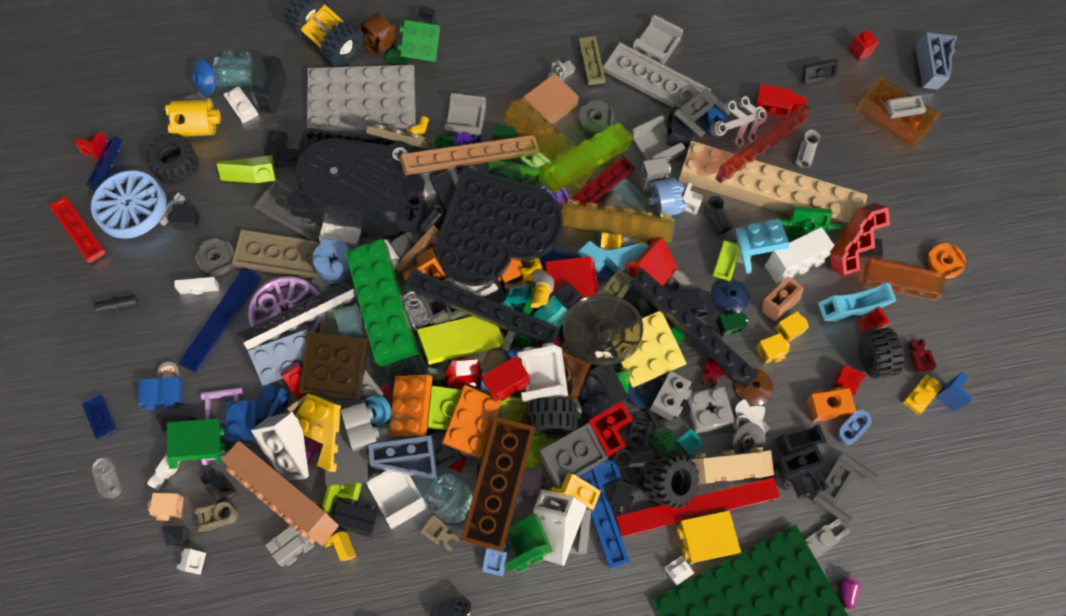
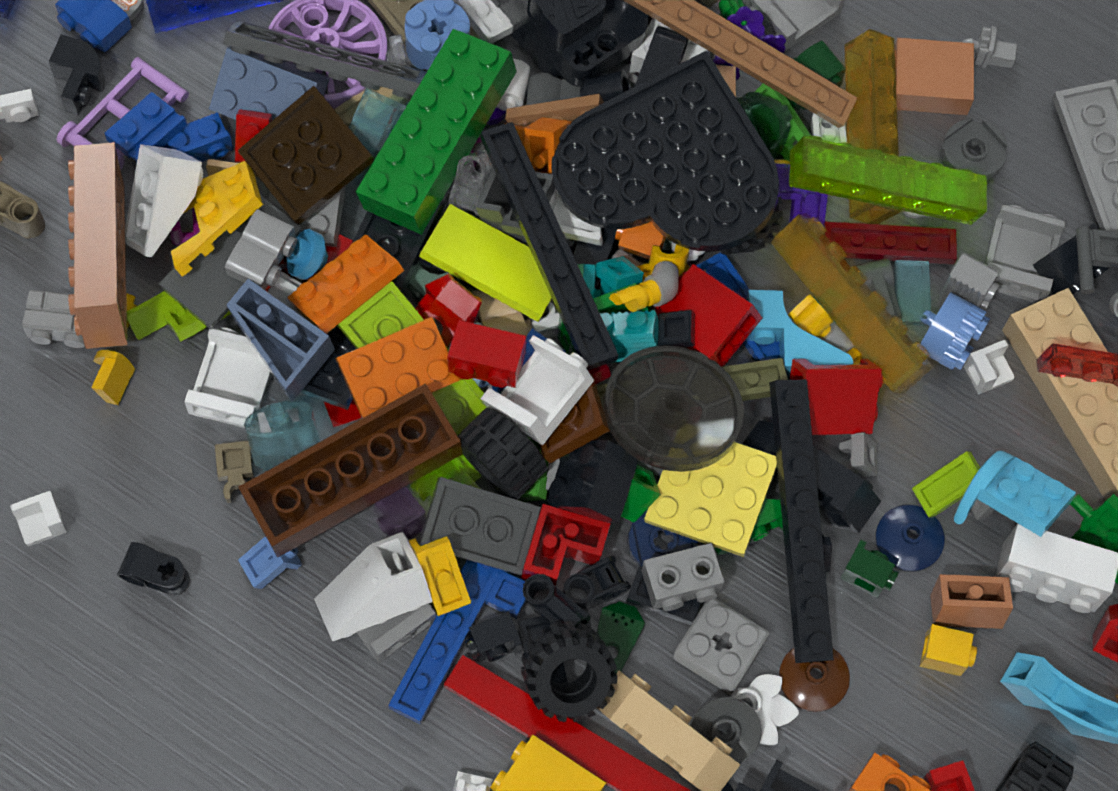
camera: 45 degrees right, 0 degrees up
green panel [167,418,225,469] -> none
black plate [200,468,236,503] -> none
black brick [332,498,380,538] -> none
green bracket [505,514,553,573] -> none
olive plate [578,36,606,85] -> none
teal tile [677,429,705,457] -> none
dark red plate [701,356,725,388] -> none
black piece [704,195,733,234] -> none
yellow brick [756,333,790,364] -> none
red panel [856,307,890,332] -> none

